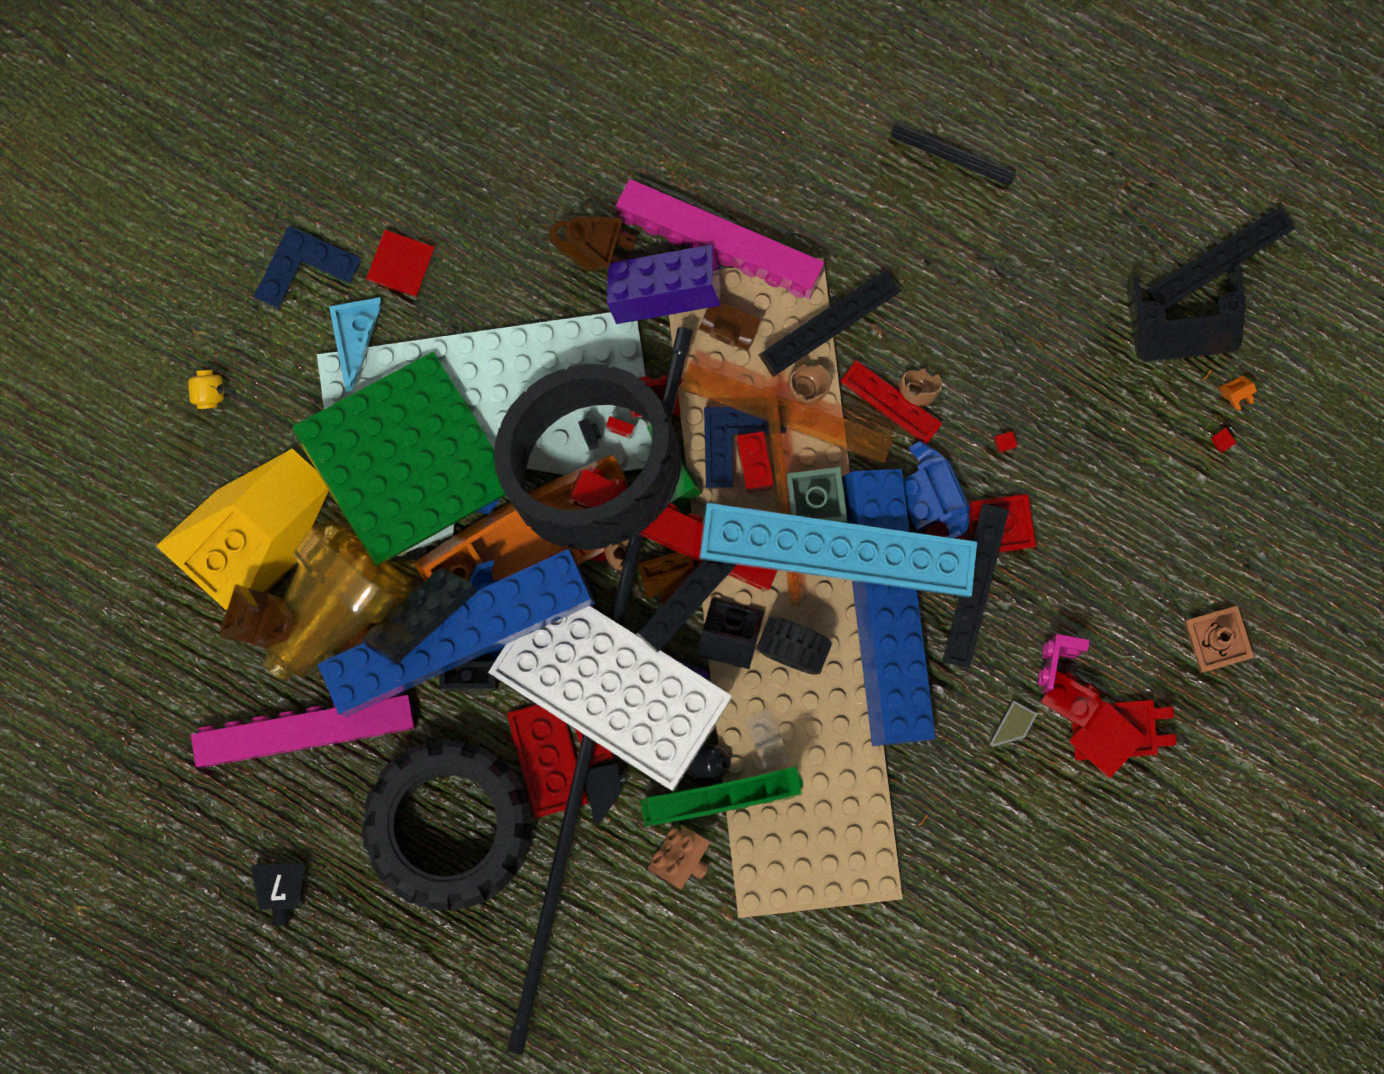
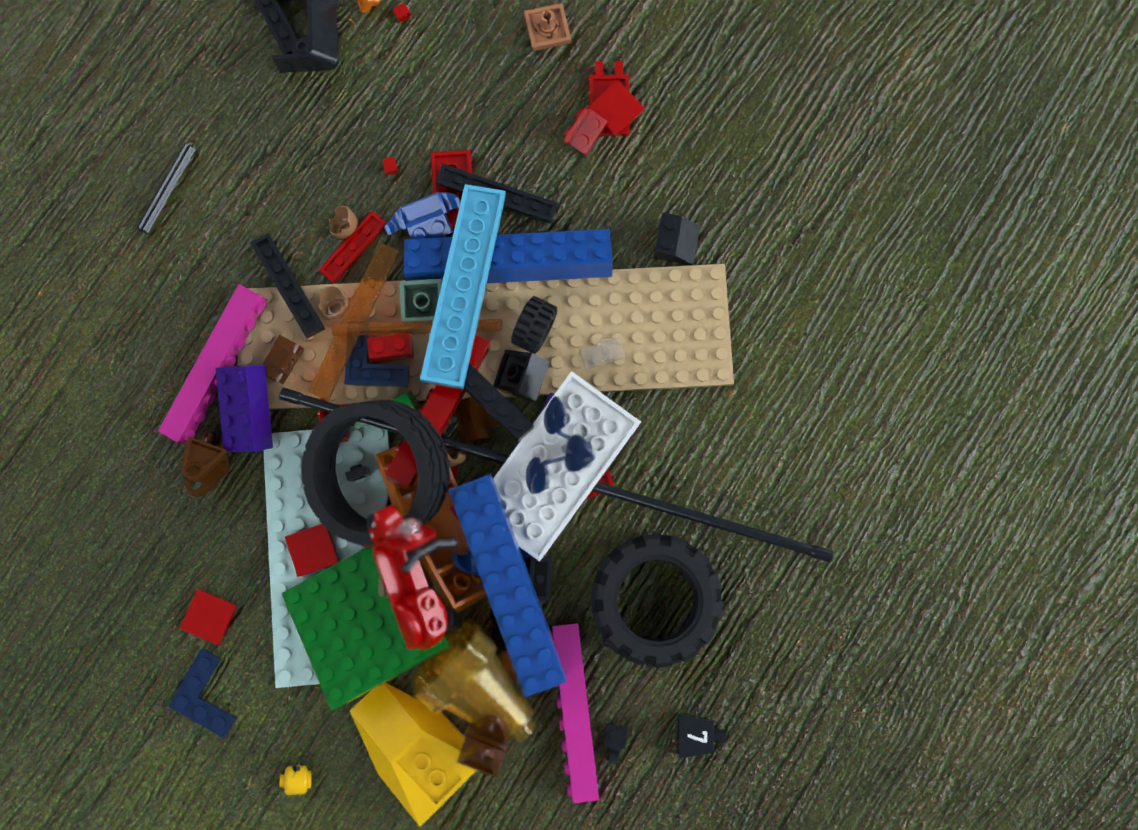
camera: 85 degrees left, 0 degrees up
medium azure wing [329,297,381,392] -> none
black plate [361,567,477,665] -> none
red tile [507,704,588,819] -> none
black slope [586,764,626,825] -> none
red tile [606,416,635,439] -> none
green arch [640,766,803,827] -> none
nougat plate [648,822,711,890] -> none
black head [689,744,730,781] -> none
olive tile [989,701,1037,747] -> none
dark pink bracket [1037,634,1089,693] -> none
none -> red tile [285,524,339,577]
none -> red piece [367,505,458,651]
none -> black plate [445,607,462,634]
none -> dark blue plant [526,396,595,495]
none -> black plate [604,724,628,764]
none -> black slope [653,213,700,266]

